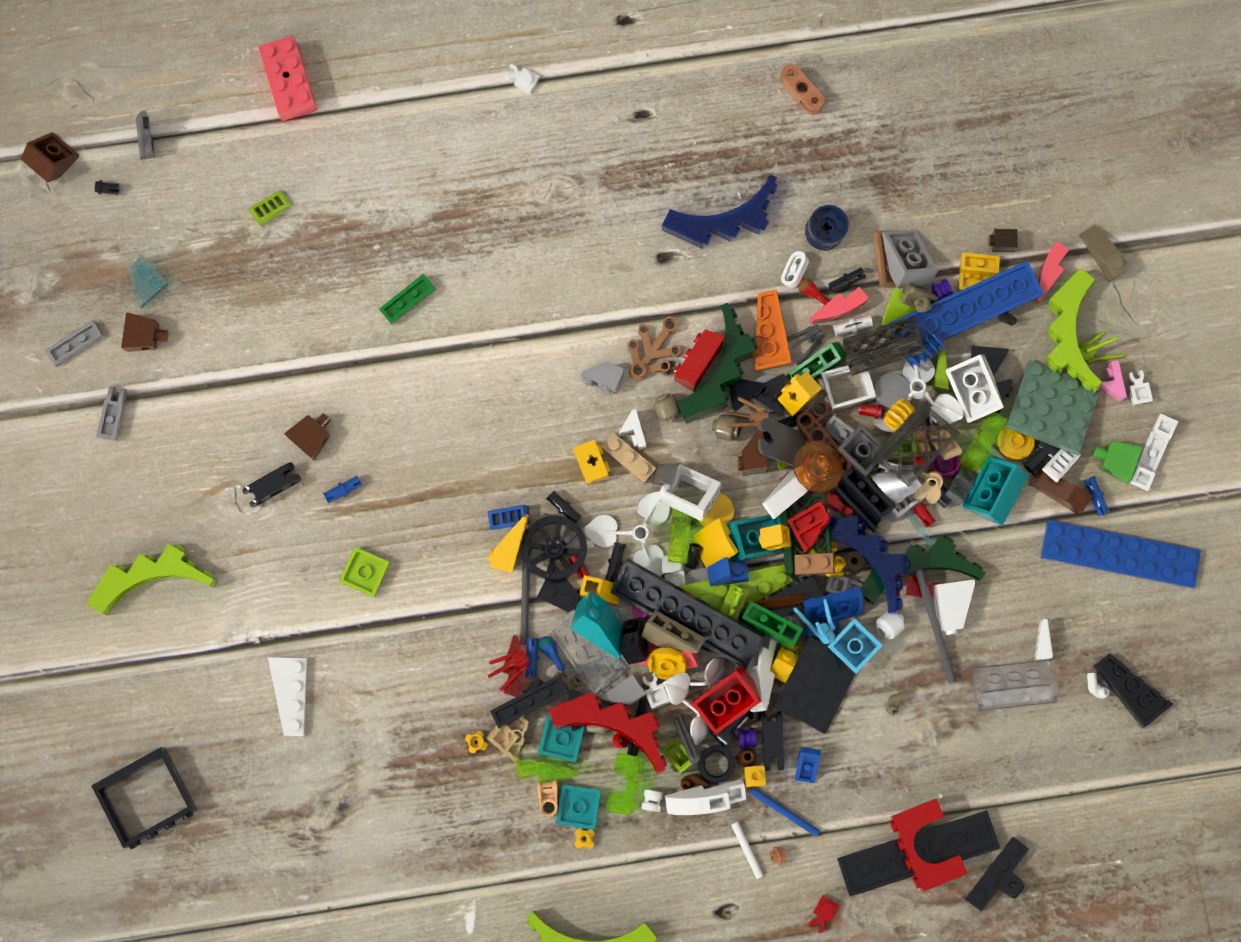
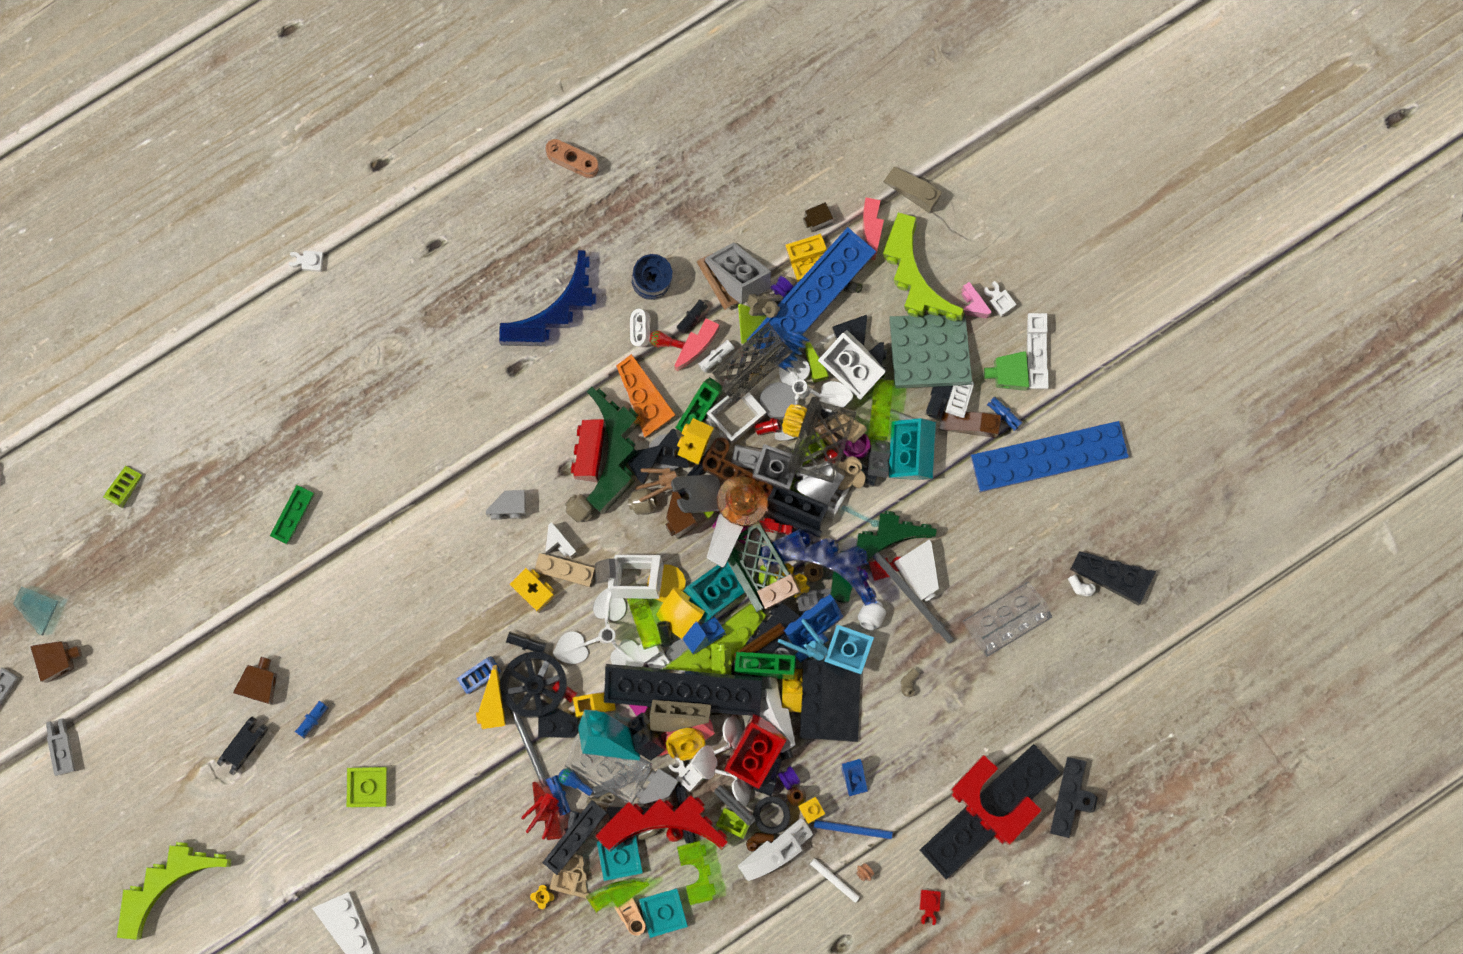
camera: 30 degrees left, 0 degrees up
coral brick [258,35,318,121] -> none
yellow plate [574,829,595,849] -> none
black pin [605,542,626,583] -> none
medium nougat plant [628,316,681,381] -> none
white wheel [641,789,664,812] -> none
yellow brick [759,524,791,551] -> none
black piece [761,711,784,771] -> none
dark grey plant [787,324,825,366] -> none
red wing [787,501,831,553] -> none
red pin [913,502,936,528] -> none
yellow tile [996,425,1035,460] -> none
white slope [1035,619,1053,661] -> none
lime plant [1079,331,1125,364] -> none

